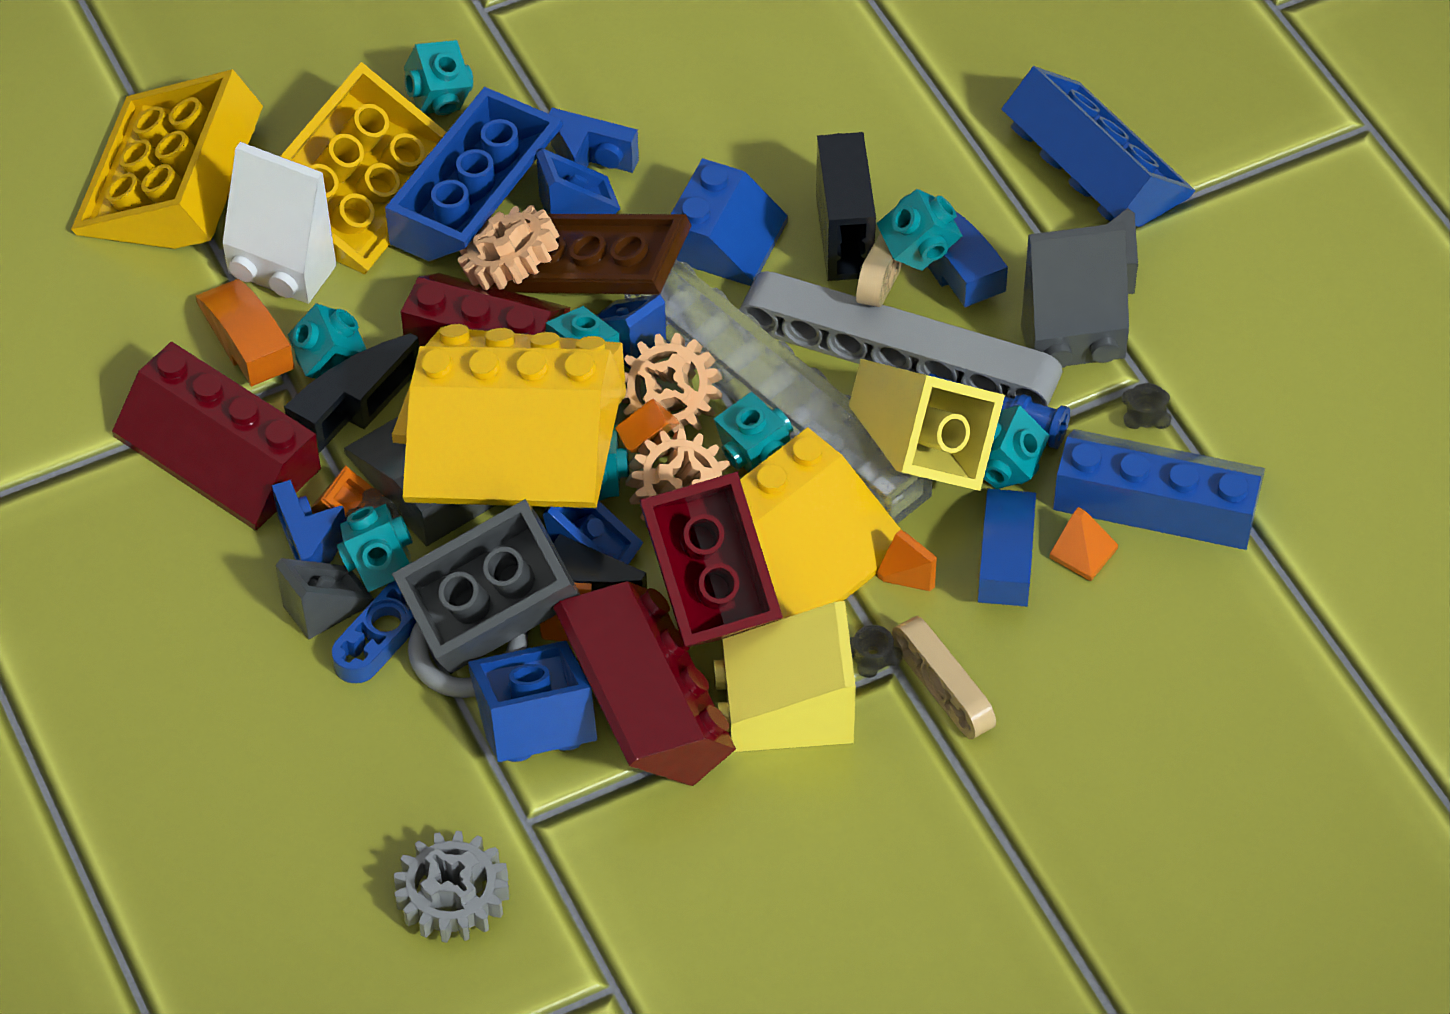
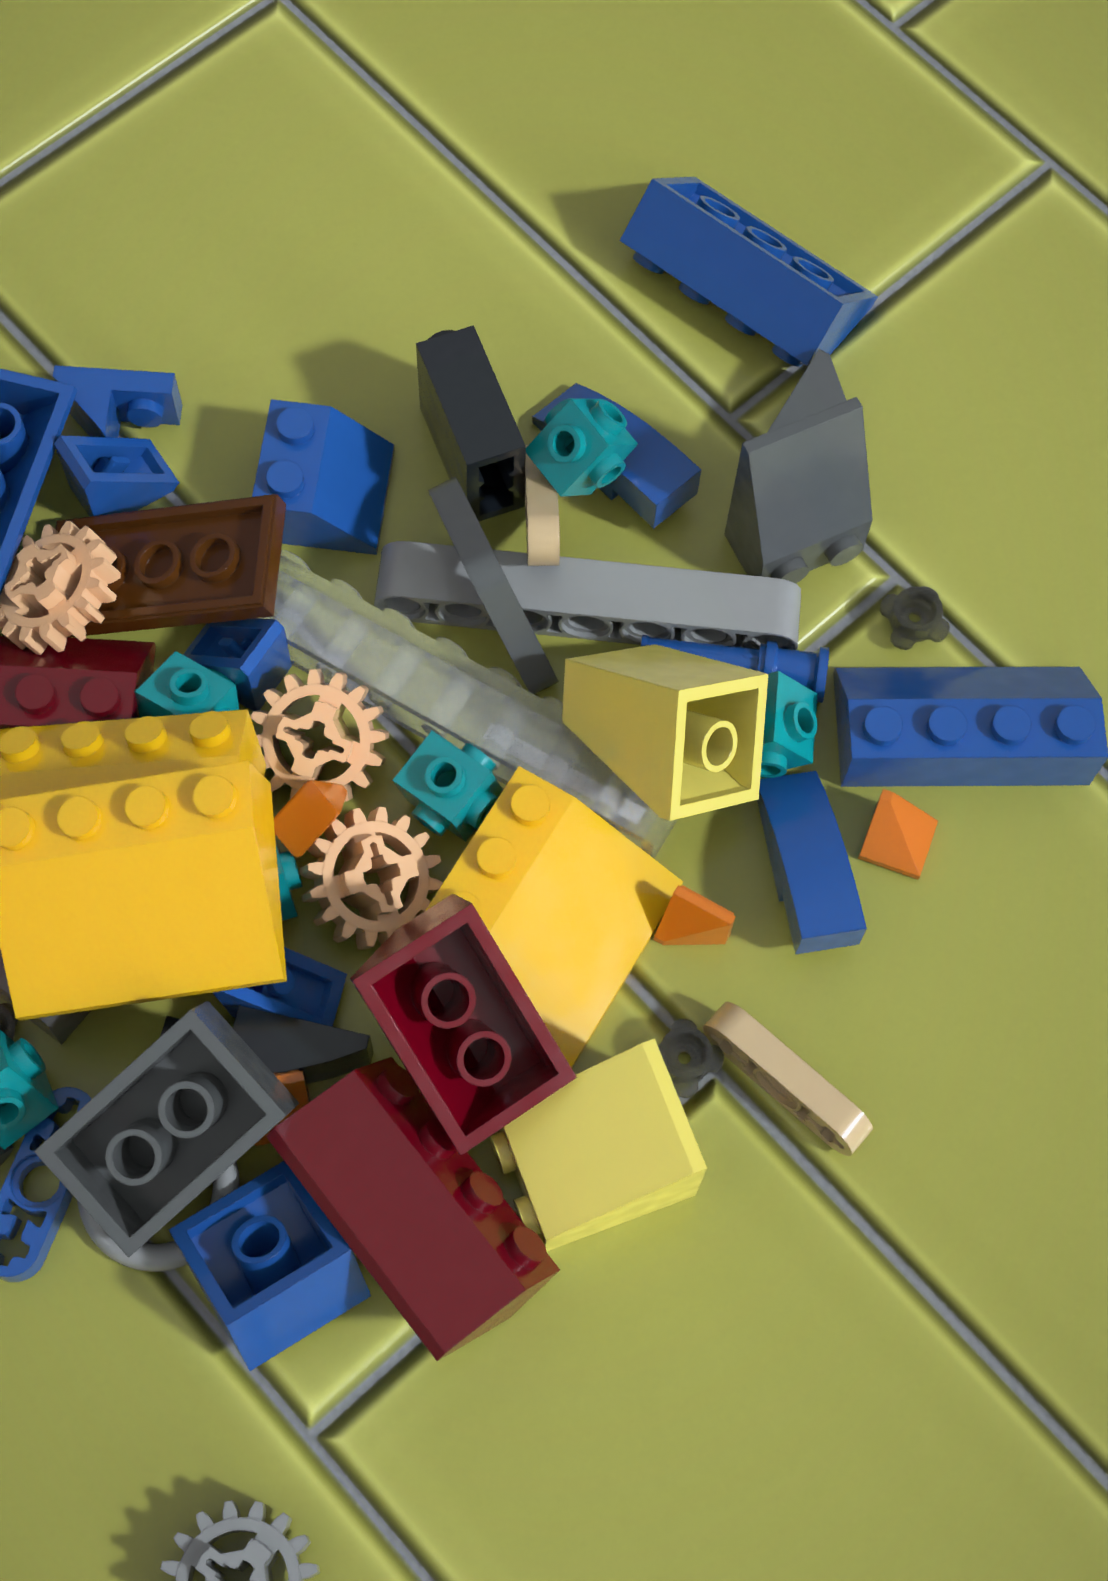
camera: 20 degrees left, 15 degrees up
none -> dark grey beam [428,476,559,696]

